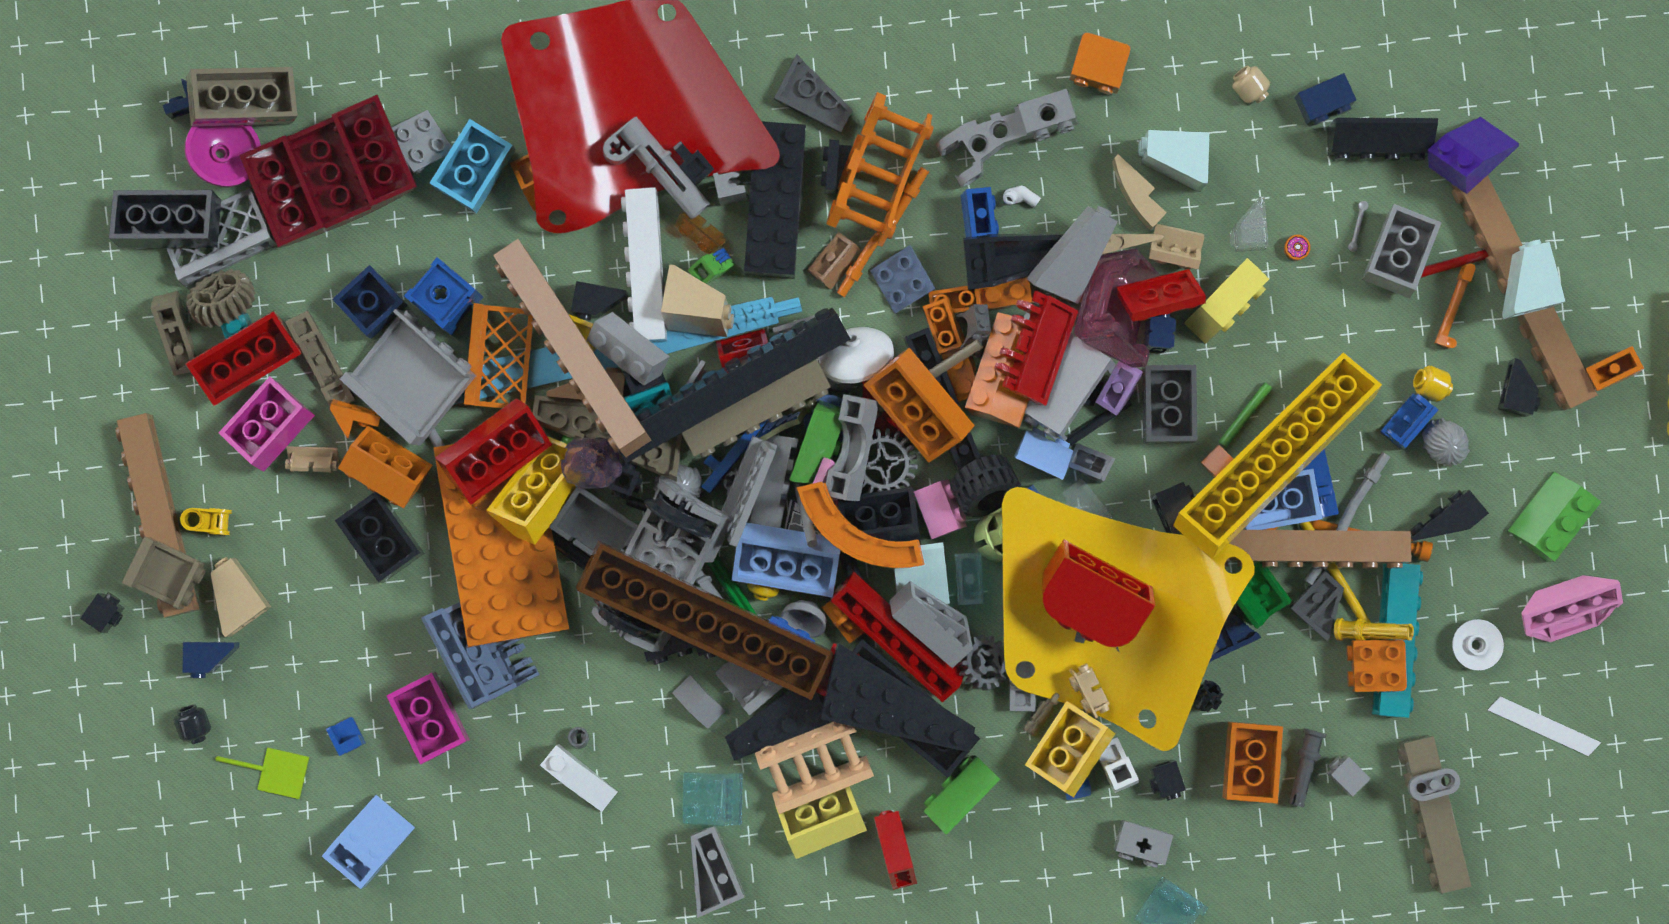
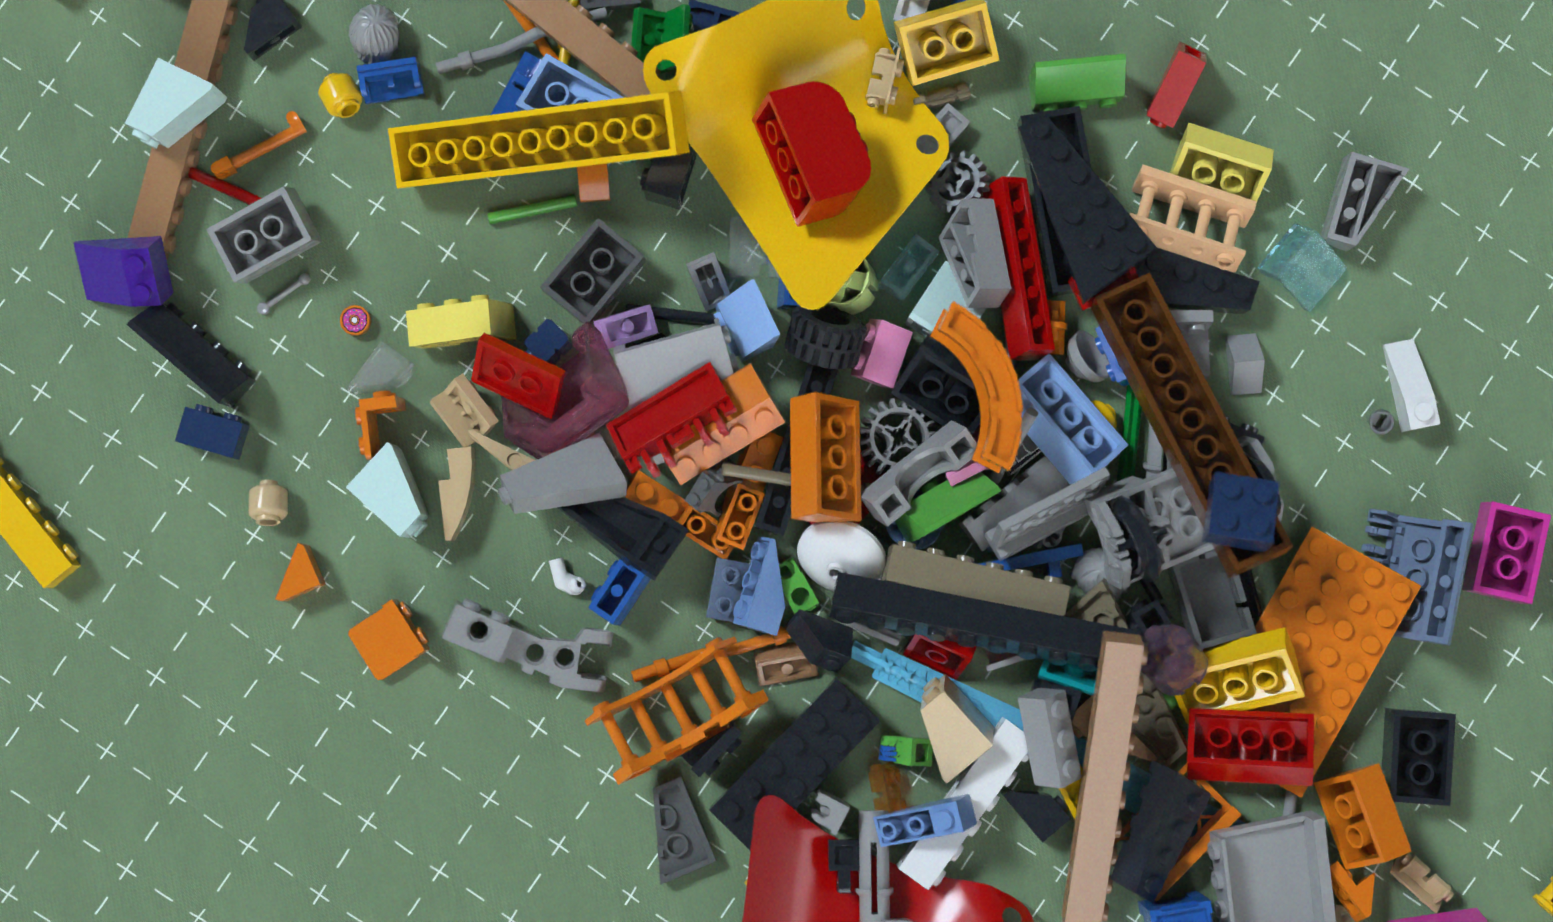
camera: 145 degrees left, 0 degrees up
olive arm [757,397,817,440] -> none
none -> orange slope [275,543,326,601]
none -> orange bracket [355,391,406,461]
none -> medium blue slope [733,536,785,636]
none -> bright green leg [779,557,820,614]
none -> black slope [786,609,853,673]
none -> medium blue slope [873,794,977,847]
none -> black wedge [1110,760,1211,903]
none -> dark blue brick [1202,472,1280,552]

